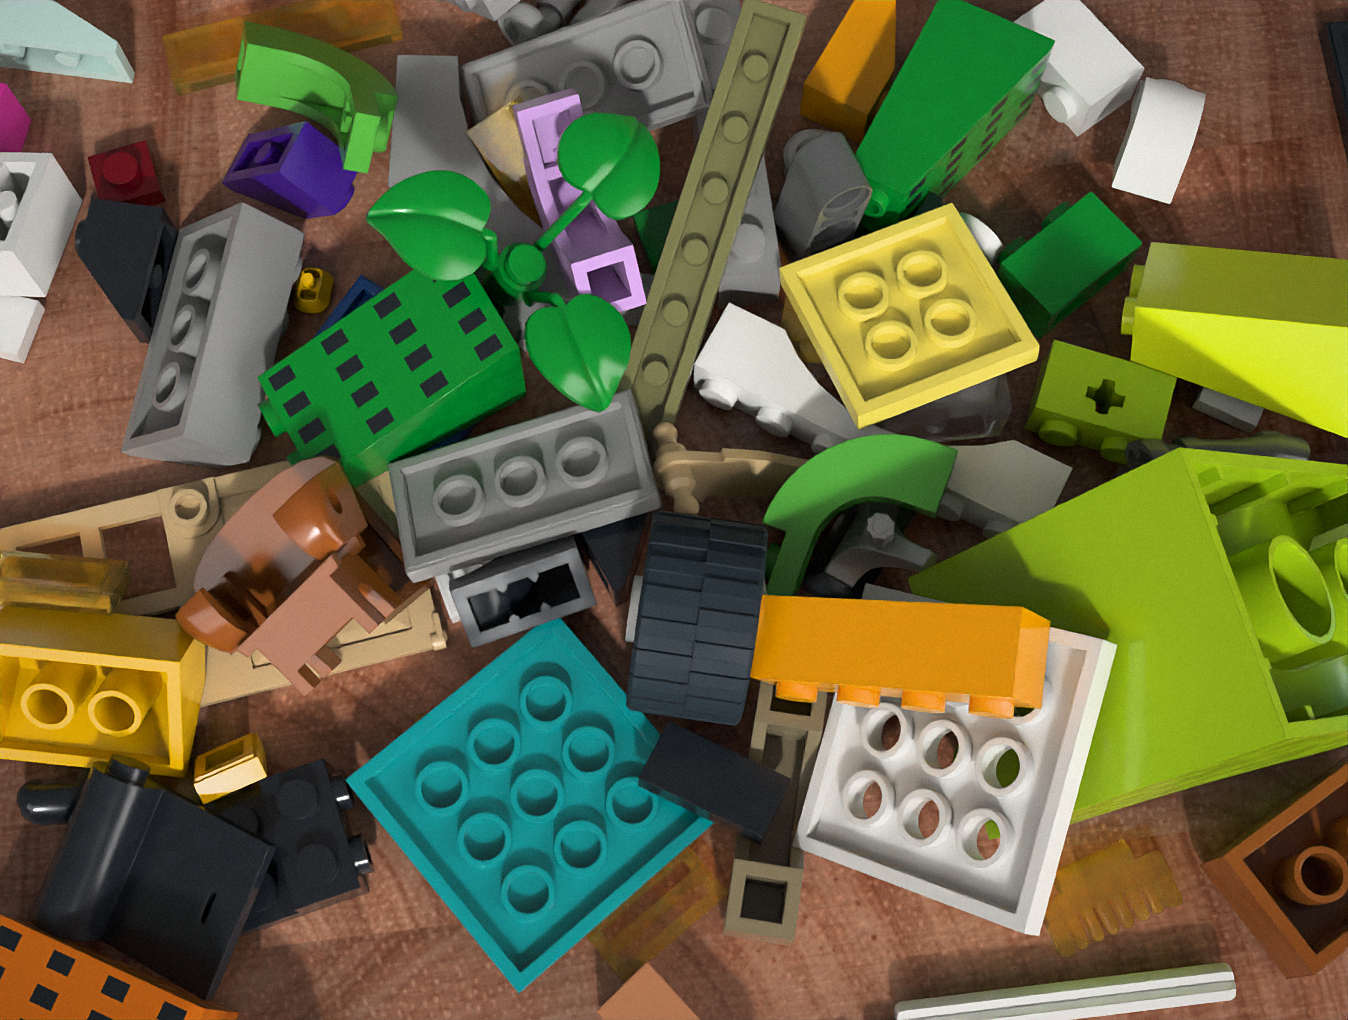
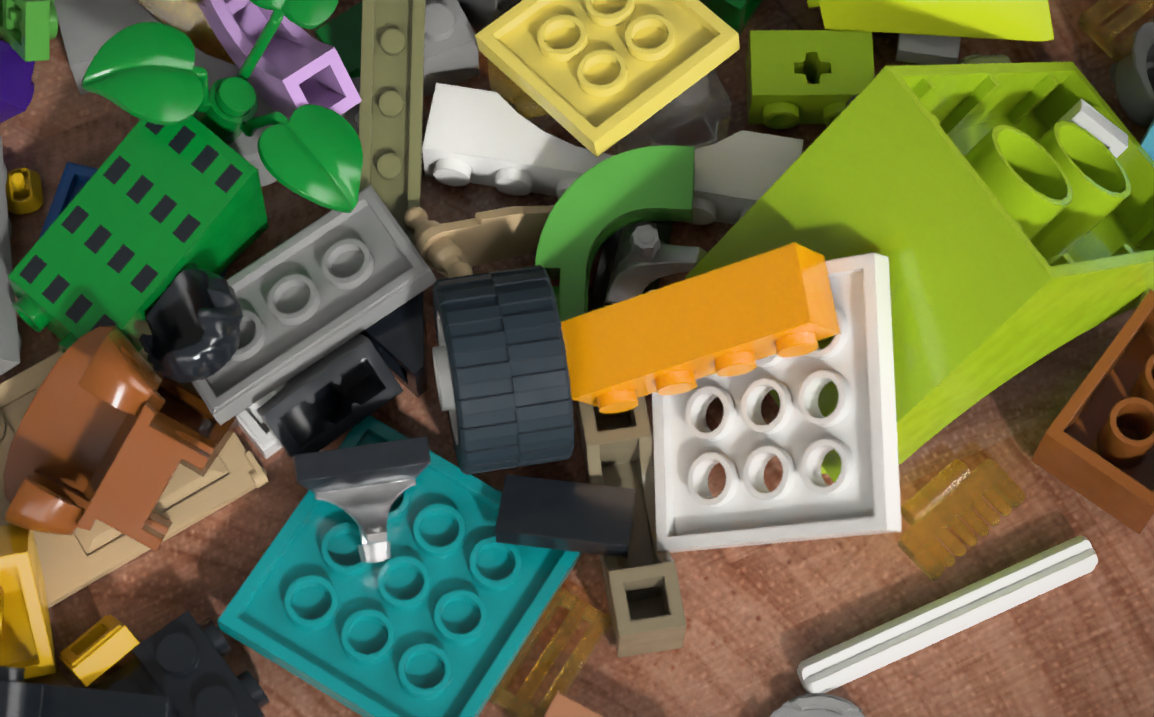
camera: 20 degrees left, 5 degrees down
none -> black hair [139,263,243,383]
none -> black piece [292,436,431,563]

